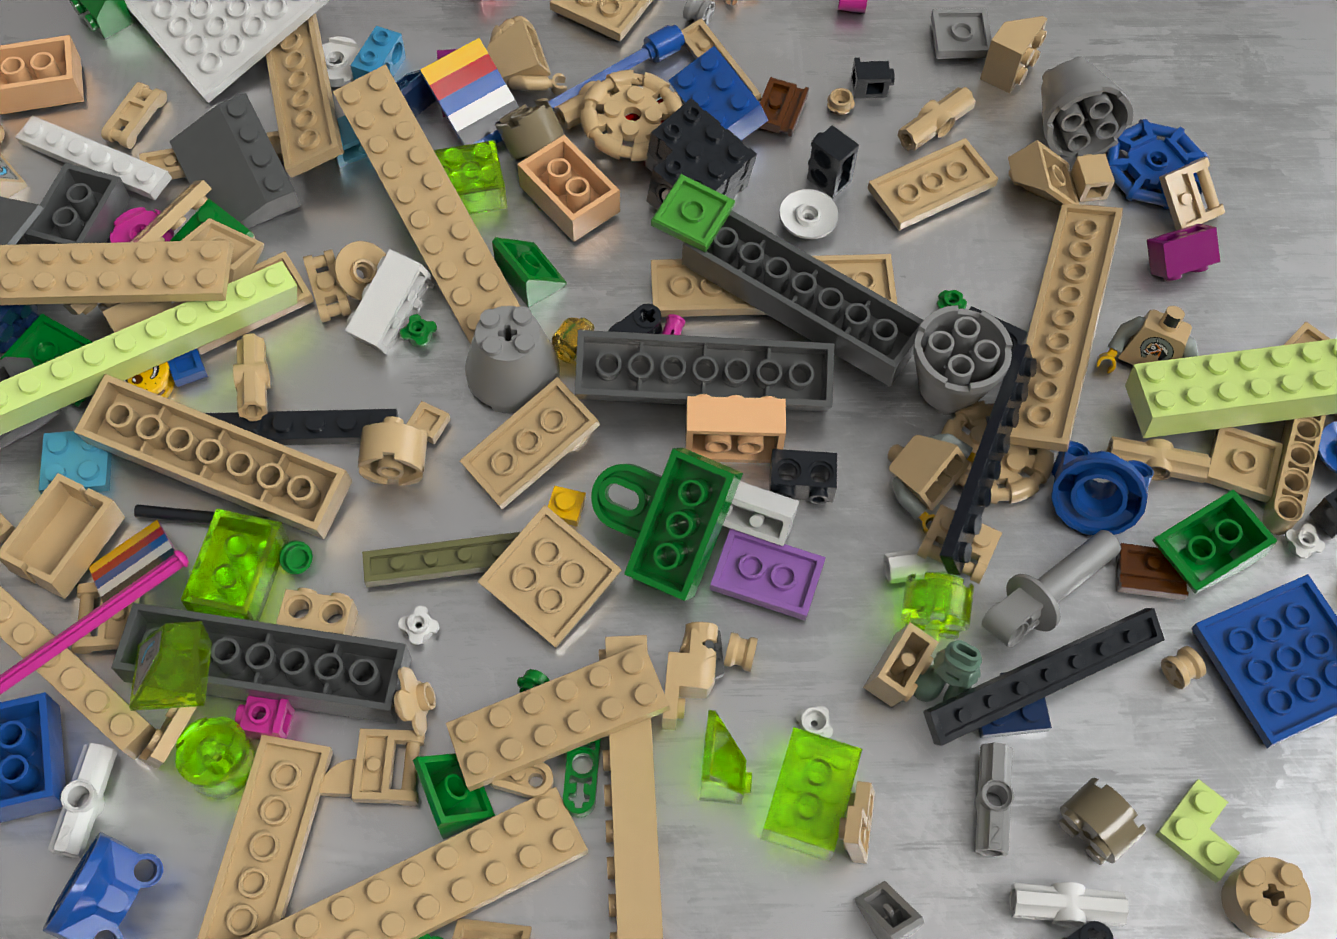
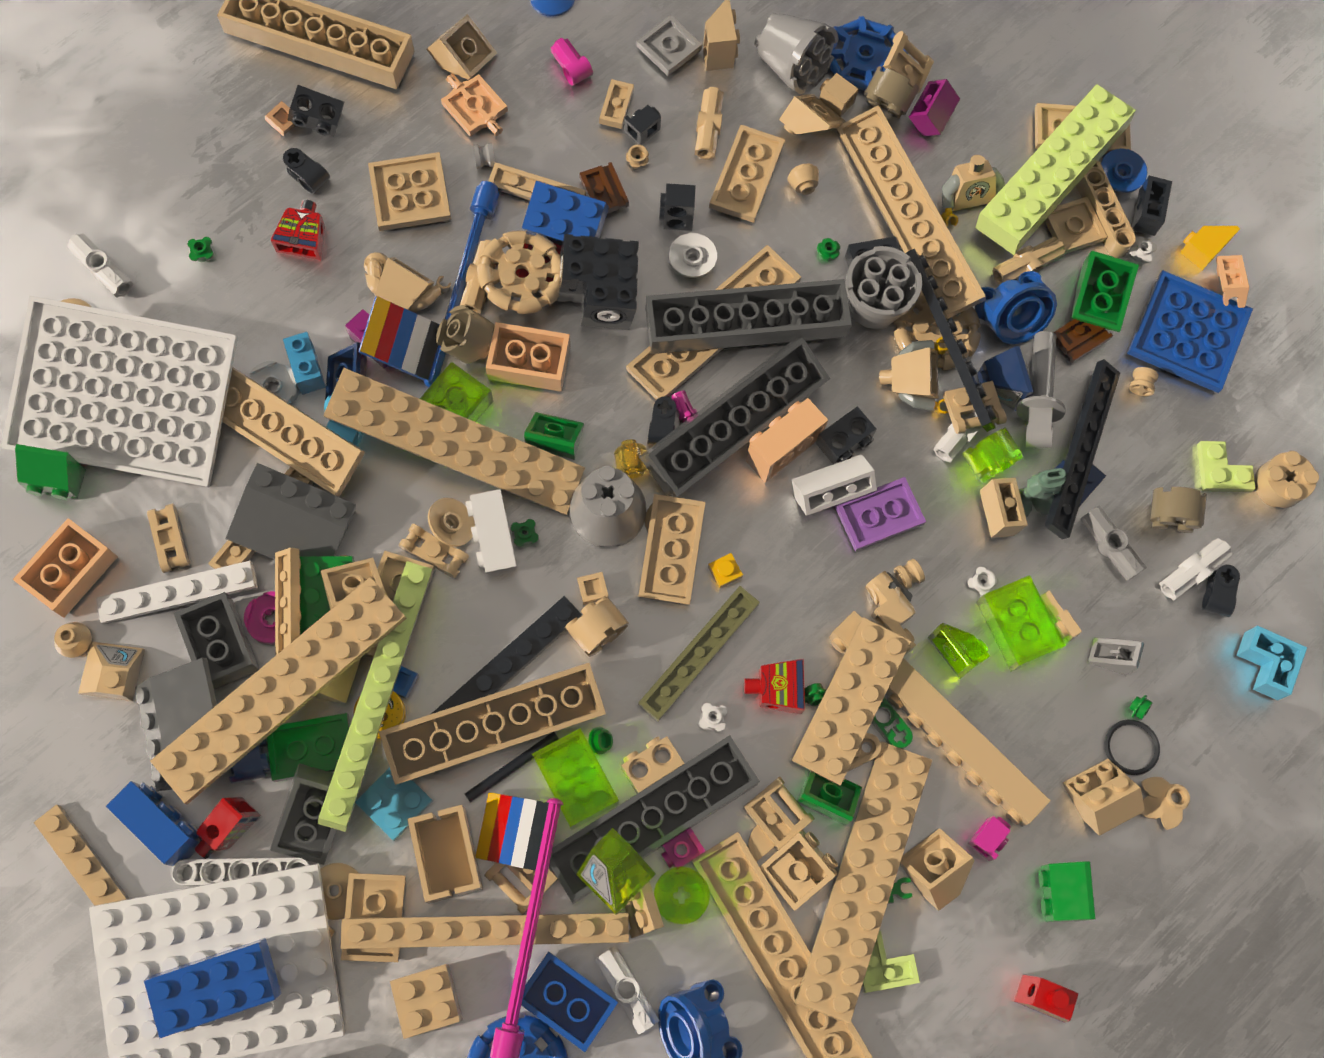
camera: 45 degrees left, 10 degrees up
tan piece [233,333,271,421] -> none
tan plate [394,667,436,736] -> none
tan plate [478,505,622,648] -> none
green brick [591,447,743,601] -> none
bright green plate [651,174,735,253] -> none
none -> tan plate [599,79,634,129]
none -> red torso [744,659,805,714]
none -> tan plate [760,829,838,911]
none -> tan cone [787,163,819,195]
none -> dark tan brick [864,66,919,119]
none -> dark blue slope [977,346,1034,411]

